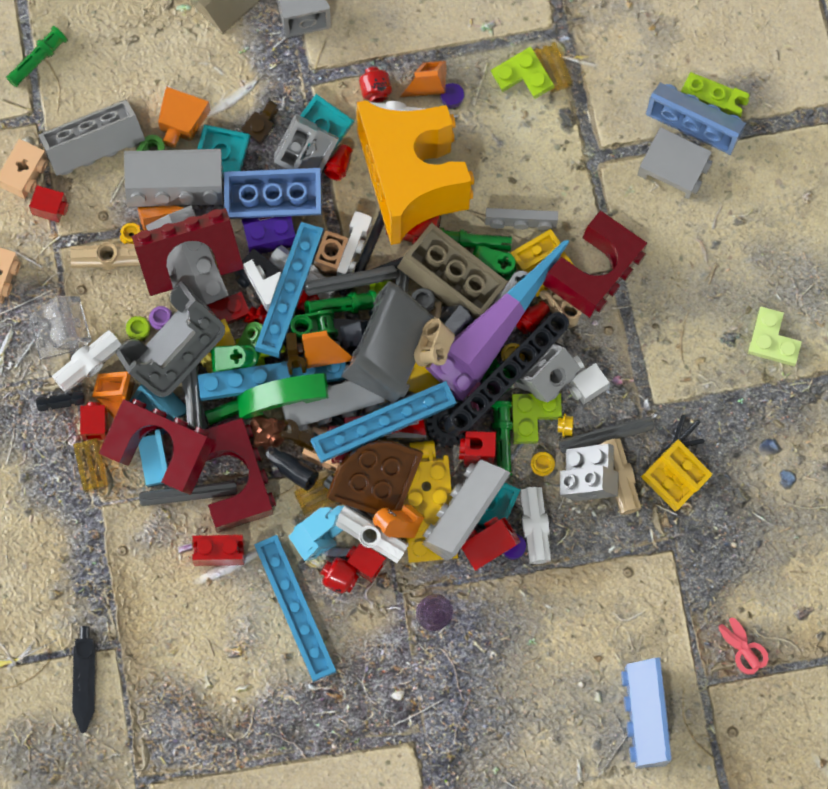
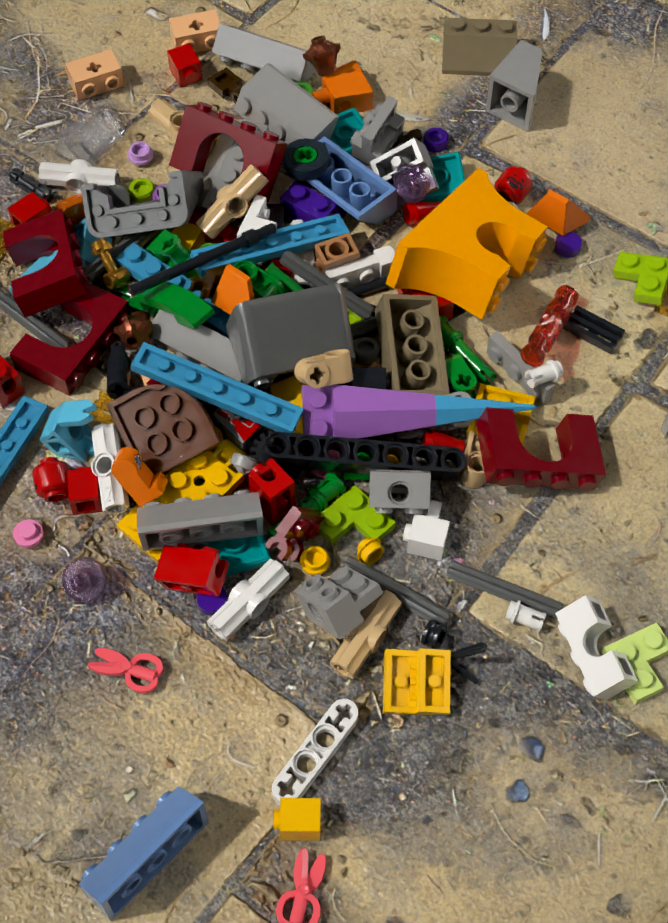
camera: 50 degrees right, 15 degrees down
none -> bright pink plate [13,519,44,548]
none -> coral piece [88,648,164,694]
none -> pearl gold bar [90,237,130,289]
none -> lavender plate [128,142,153,166]
none -> black bar [128,223,276,297]
none -> tan piece [196,164,269,239]
none -> dark brown plate [207,67,242,105]
none -> light grey tile [230,452,260,475]
none -> dark red plate [264,506,325,562]
none -> white beam [272,699,358,806]
none -> yellow brick [273,798,321,841]
none -> black bush [282,138,329,181]
none -> copper rock [302,35,341,76]
none -> light grey brick [350,95,405,165]
none -> clear purple plate [394,163,430,203]
none -> black bush [421,619,447,649]
none -> dark purple tile [423,128,449,152]
none -> dark grey axle [447,561,564,619]
none -> white pin [505,600,546,632]
none -> clear red piece [520,285,579,367]
none -> white pin [525,360,564,388]
none -> white arch [555,595,638,700]
none -> black tile [563,305,625,354]

